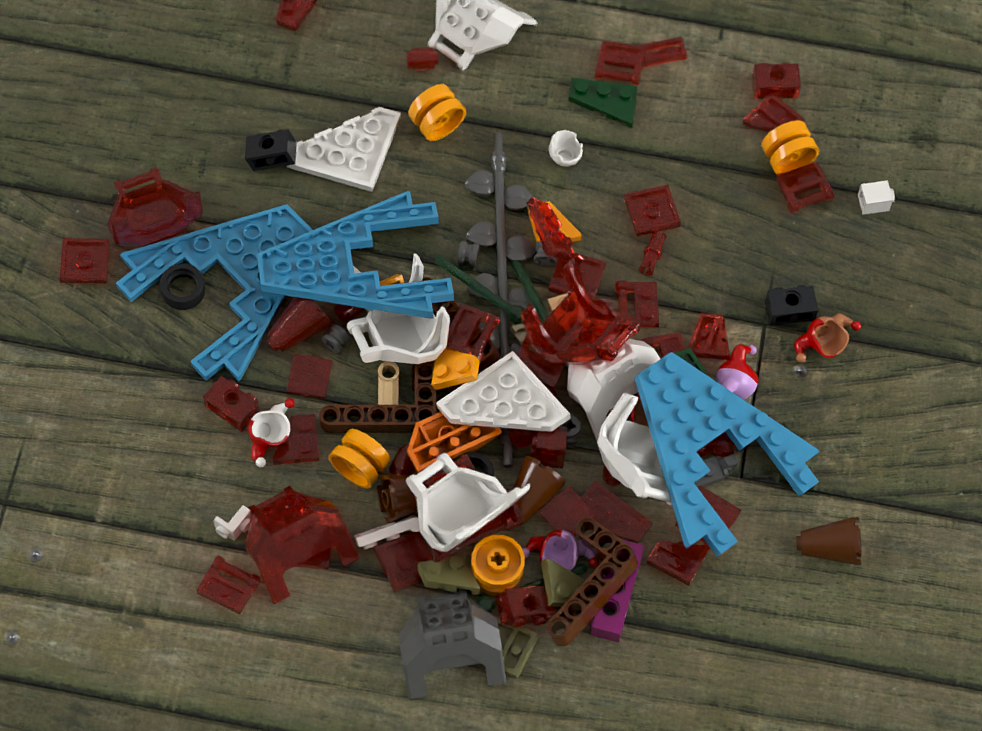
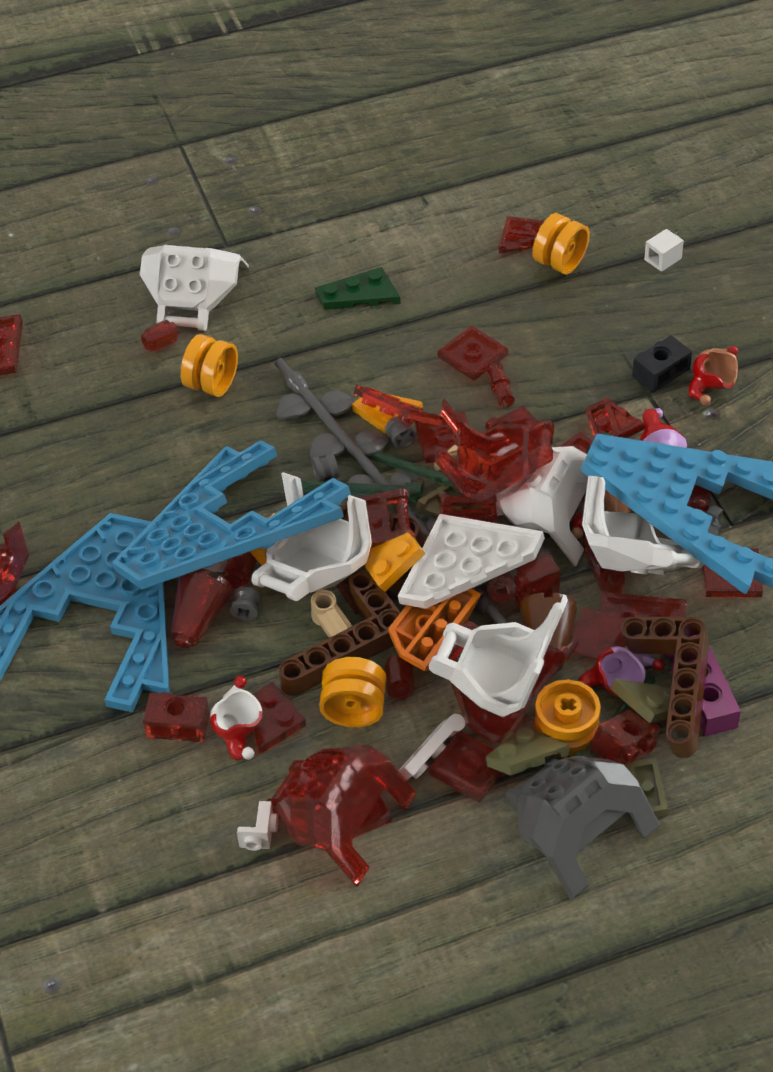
camera: 25 degrees left, 15 degrees down
black tyre [160,264,205,310] -> none
clear red plate [196,555,261,615] -> none
black brick [245,129,297,171] -> none
white plate [286,107,401,192] -> none
clear red piece [287,354,333,399] -> none
reddish brown cone [377,474,440,523] -> none
white hair [549,130,583,167] -> none
clear red plate [595,40,646,85] -> none
clear red tile [639,37,687,67] -> none
clear red wing [647,540,711,586] -> none
clear red brick [752,63,801,99] -> none
clear red plate [776,161,834,213] -> none

